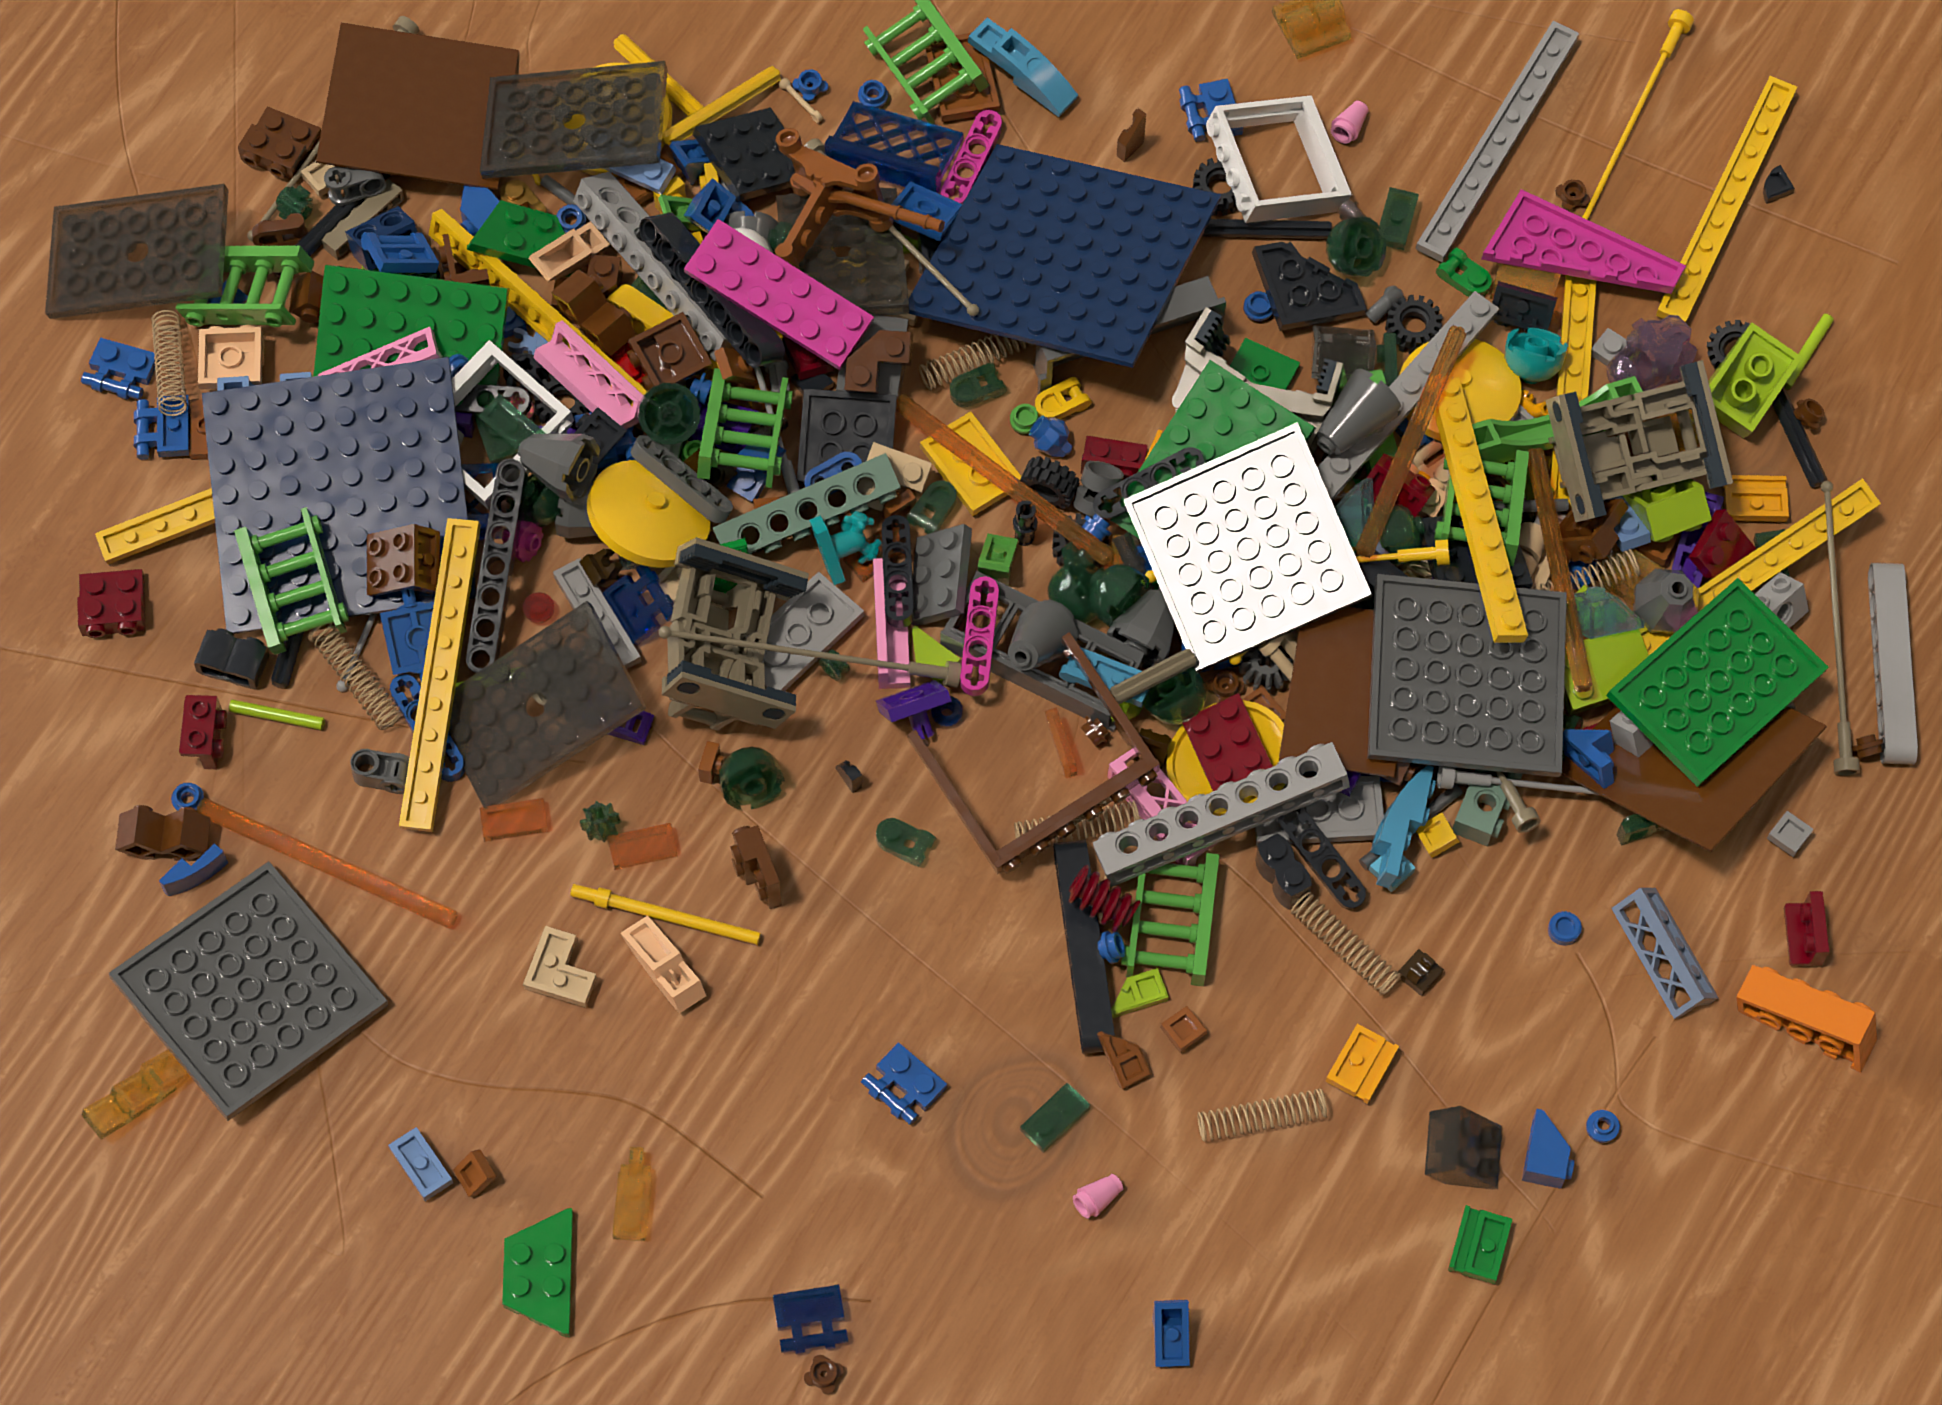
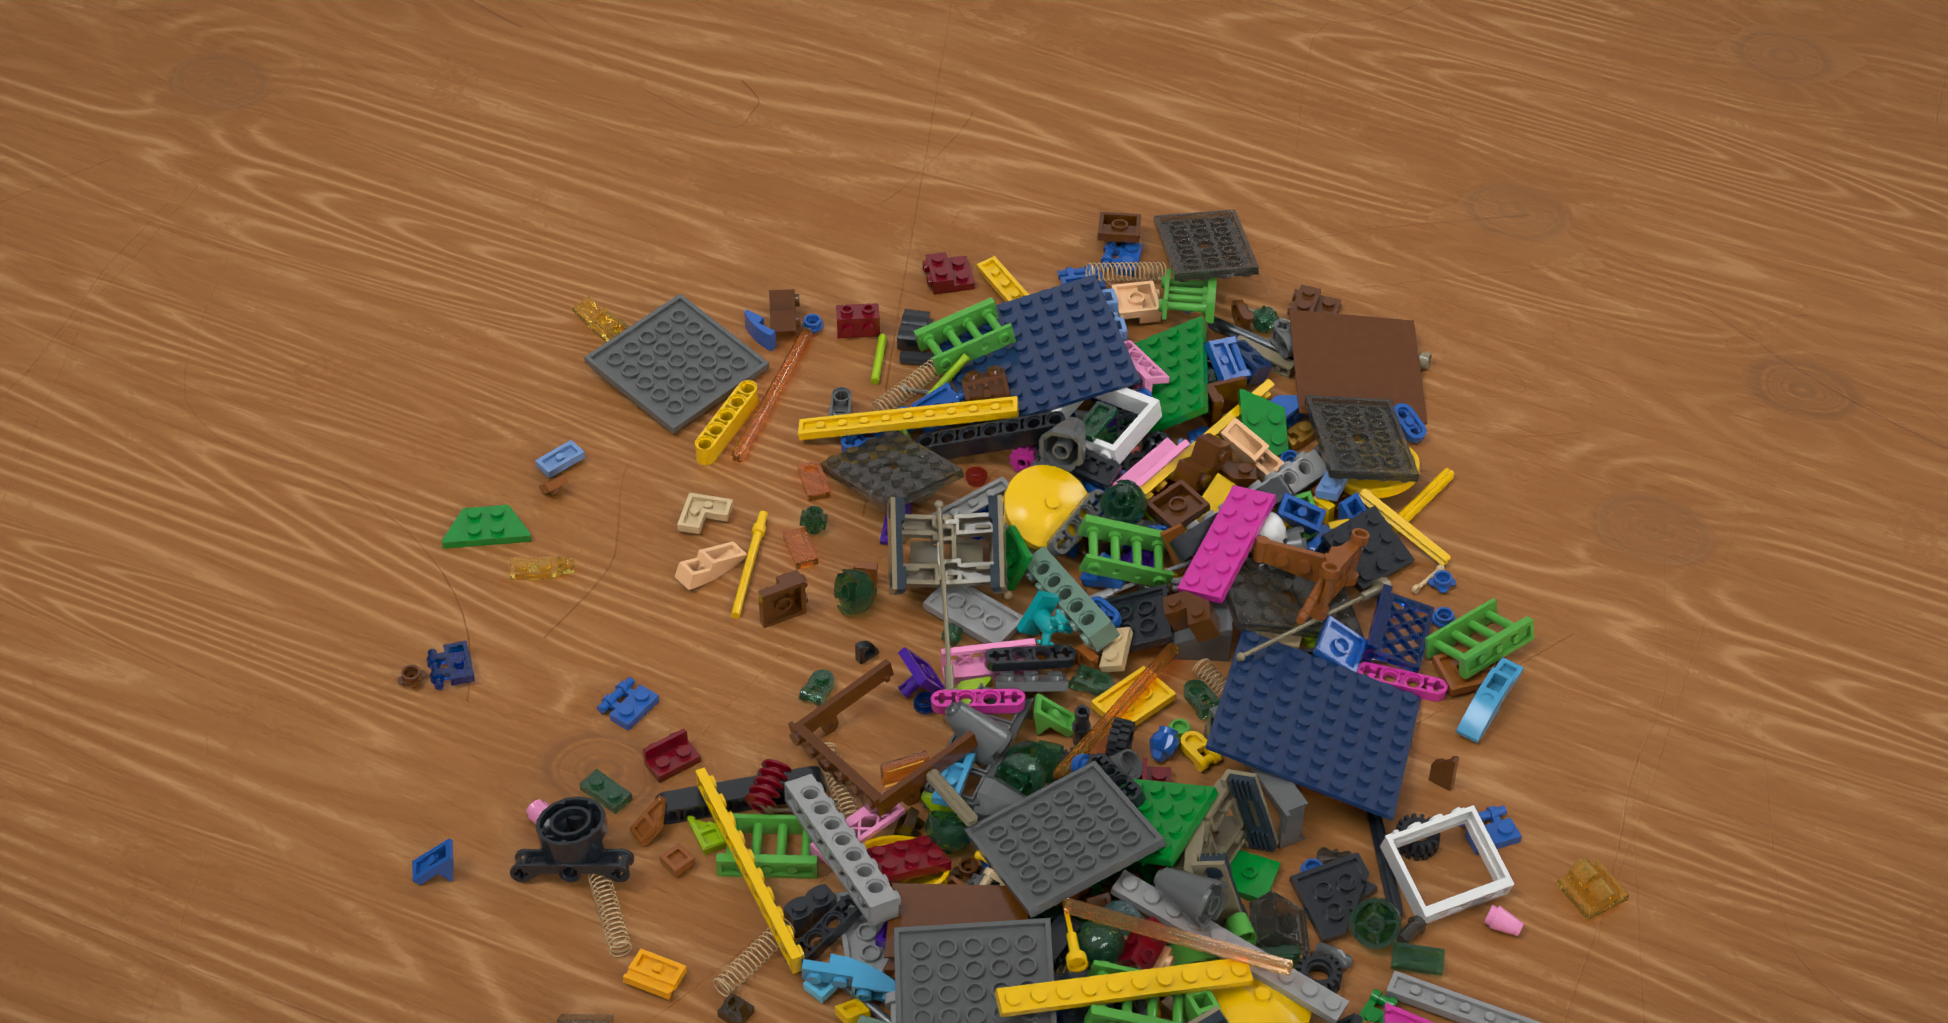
camera: 85 degrees right, 20 degrees down
blue plate [1098,931,1125,964] -> none
none -> black piece [510,796,634,883]
none -> dark red bracket [643,729,701,783]
none -> yellow beam [695,380,758,465]
none -> yellow plate [695,767,805,974]
none -> lime bar [925,353,970,396]
none -> reddish brown plate [1098,212,1141,244]
none -> clear smoke piece [1316,847,1352,864]
none -> blue plate [1391,403,1427,443]

